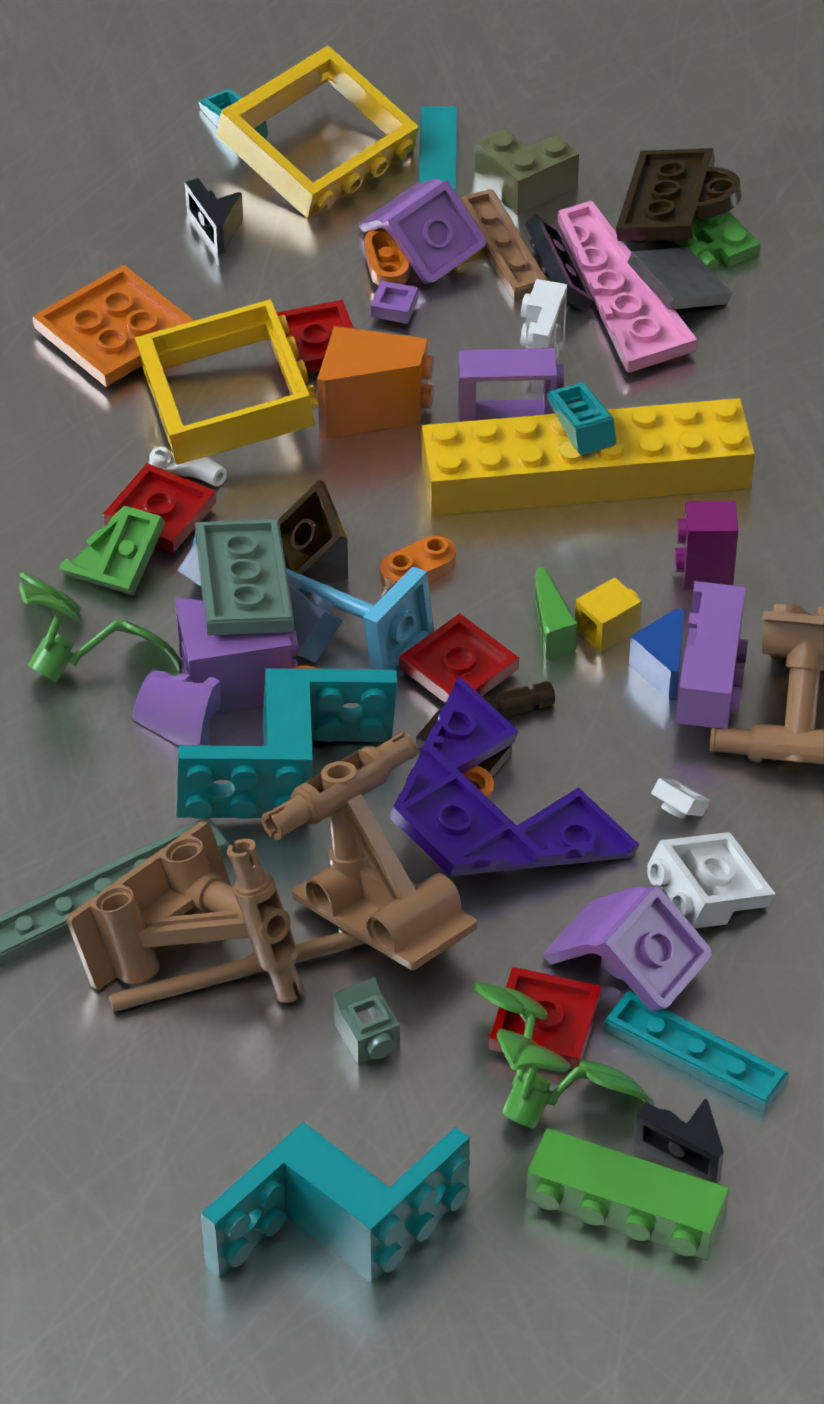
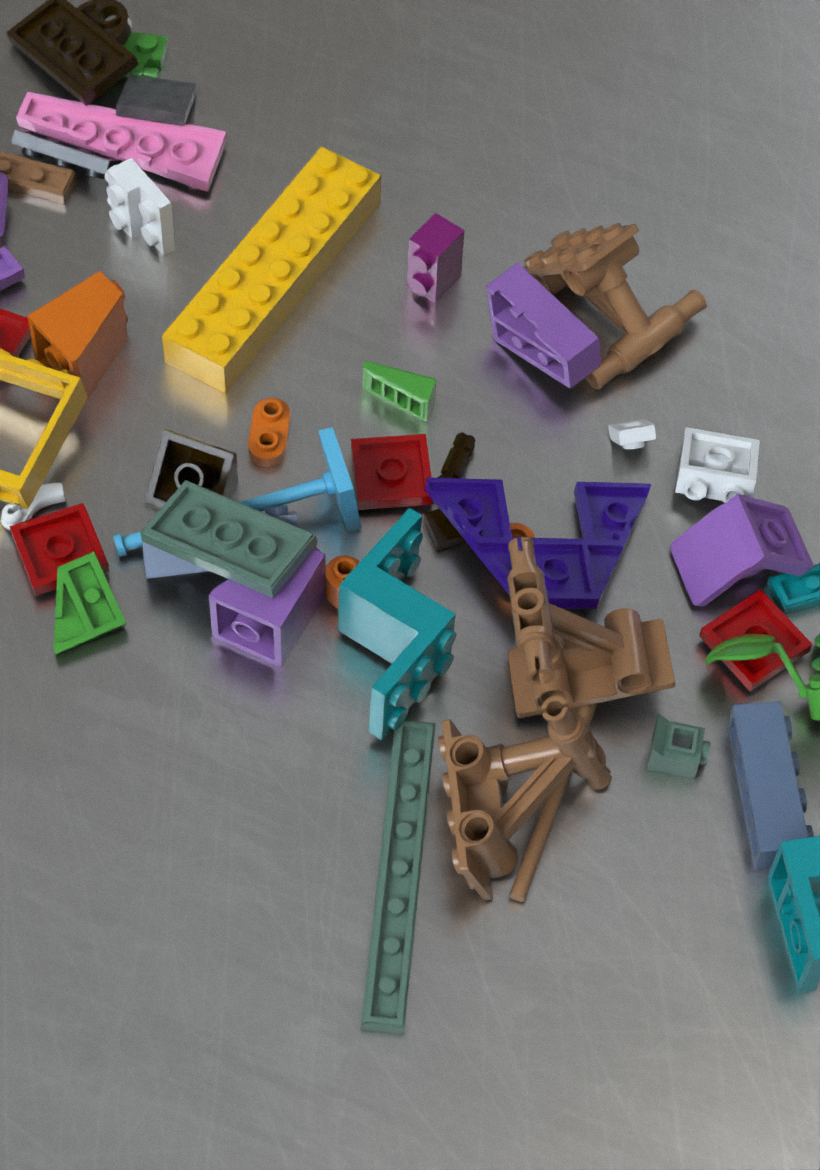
camera: 55 degrees left, 10 degrees up
bright green plant [18,572,182,683] -> none
medium lavender slope [133,670,221,745] -> none
medium lavender window [458,348,564,422] -> none
teal slope [547,382,616,455] -> none
yellow brick [575,577,642,652] -> none
blue slope [629,609,684,700] -> none
none -> sand blue brick [728,701,814,869]

